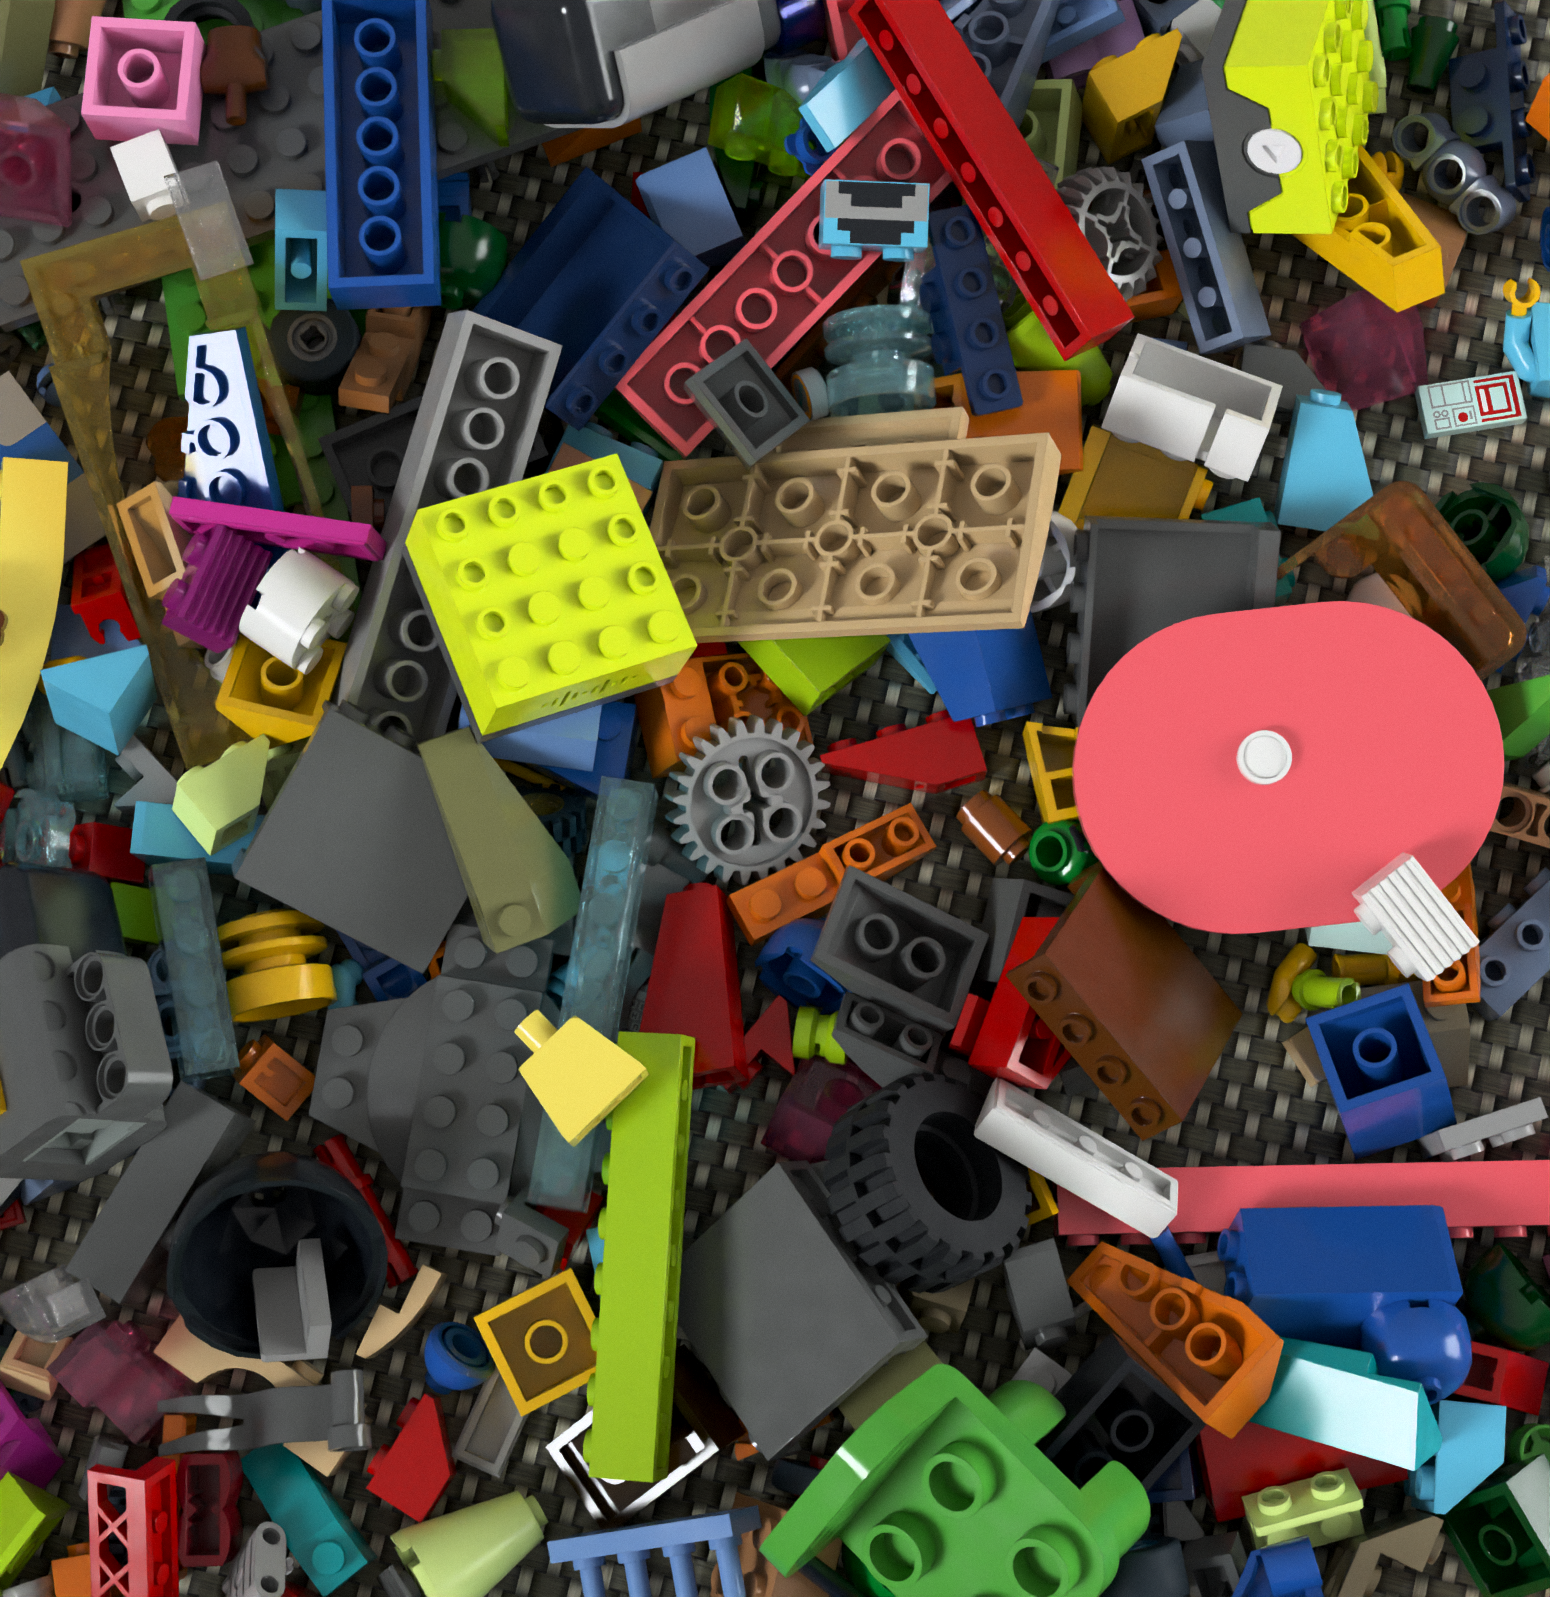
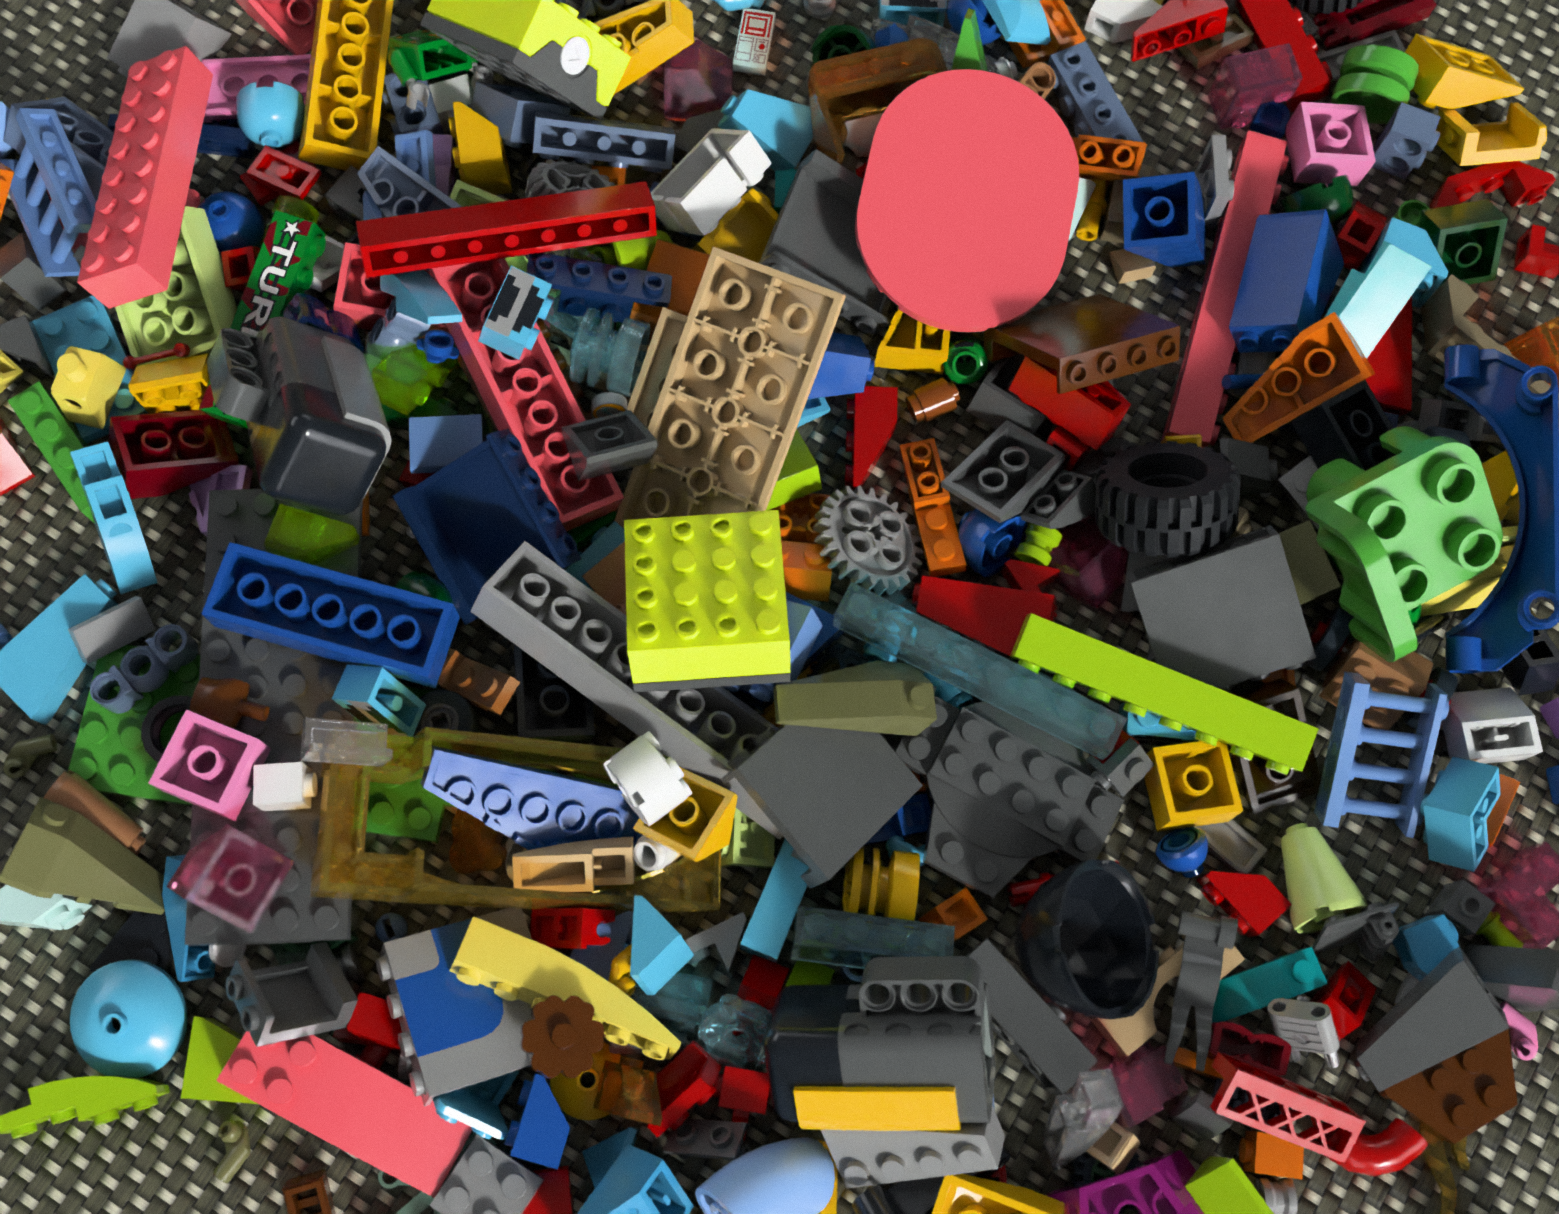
camera: 80 degrees left, 5 degrees down
magenta brick [162,524,273,654] -> none
dark pink tile [169,496,387,562] -> none
yellowish green slope [172,734,270,856] -> none
light grey panel [252,1238,332,1362] -> none
reddish brown plate [351,486,385,530] -> none
tan slope [356,1264,448,1359] -> none
light yellow torso [514,1010,649,1147] -> none
white slope [974,1077,1178,1238] -> none
white piece [1236,730,1292,785] -> none
yellowish green bracket [1242,1468,1365,1550] -> none
yellow arm [1266,943,1317,1023] -> none
lime pin [1292,969,1361,1011] -> none
white brick [1351,852,1480,982] -> none
blue cylinder [1358,1299,1472,1405] -> none

